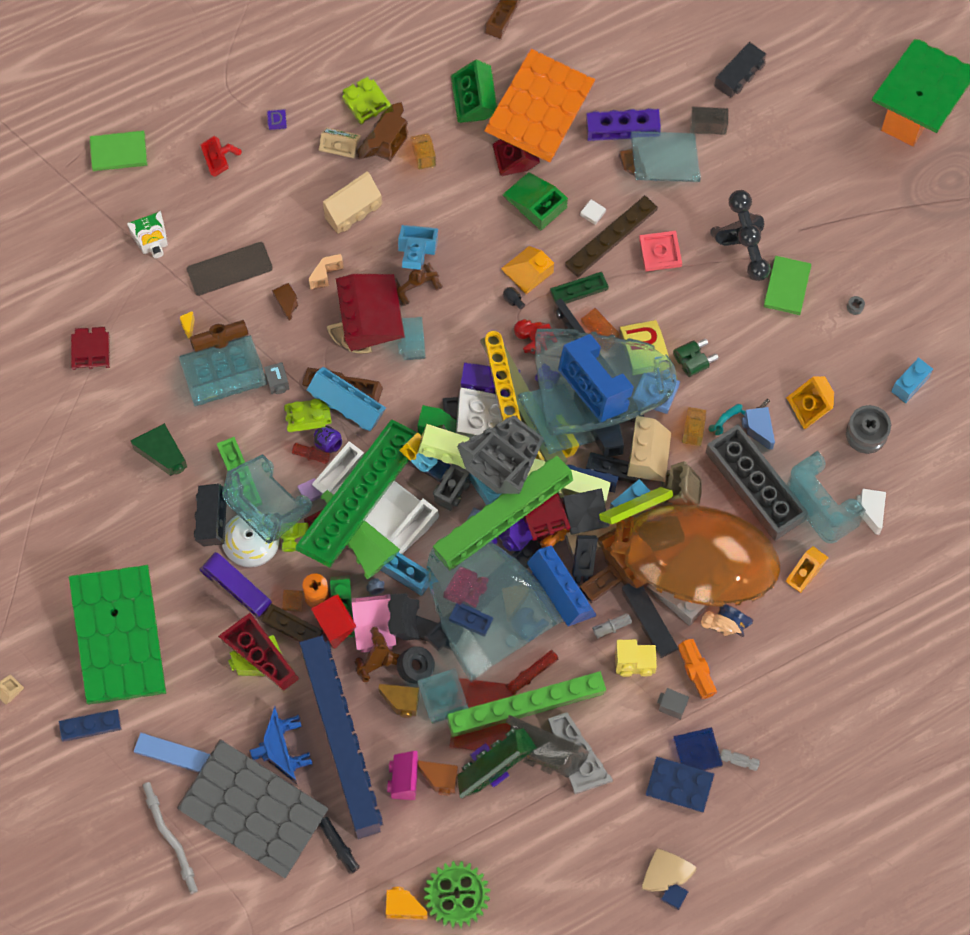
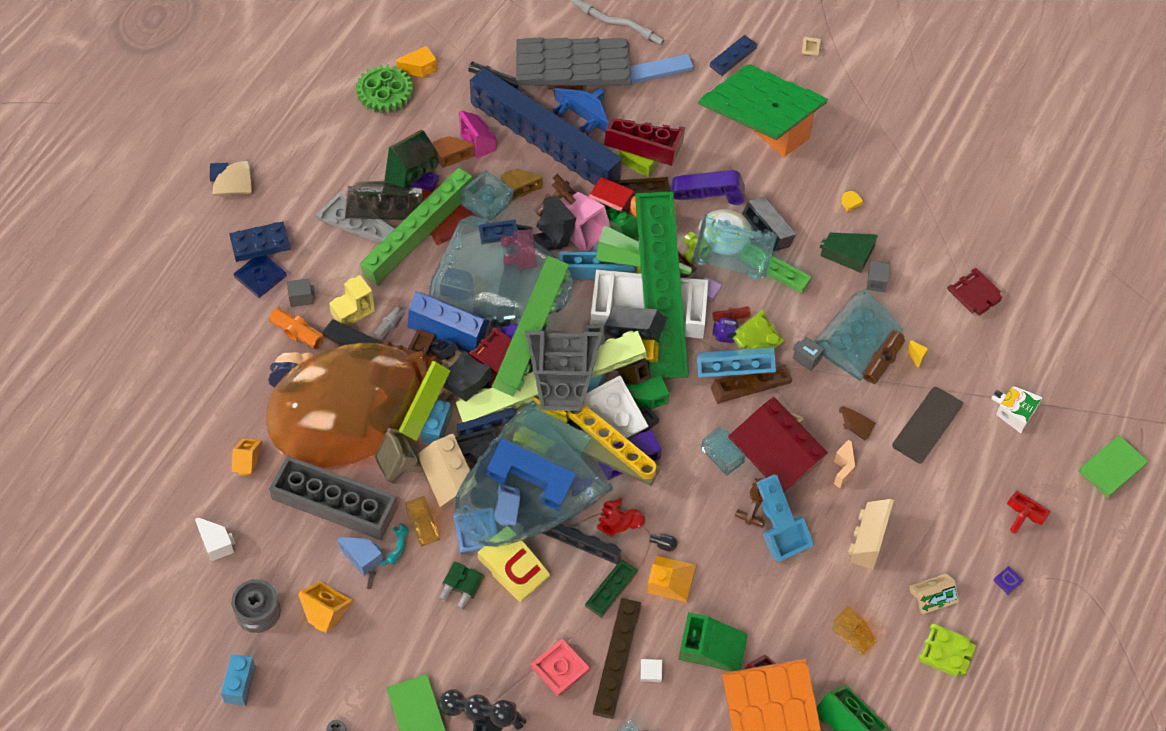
camera: 145 degrees right, 10 degrees down
reddish brown slope [356,102,408,162] -> none
black tyre [397,646,435,684] -> none
clear red pin [506,650,559,695] -> none
clear orange plate [581,308,620,348] -> none
light grey axle [720,749,760,771] -> none
clear light blue windscreen [787,451,866,543] -> none
none -> medium blue slope [494,484,520,526]
none -> black brick [604,307,667,340]
none -> yellow tile [841,191,863,212]
none -> dark grey brick [866,261,890,293]

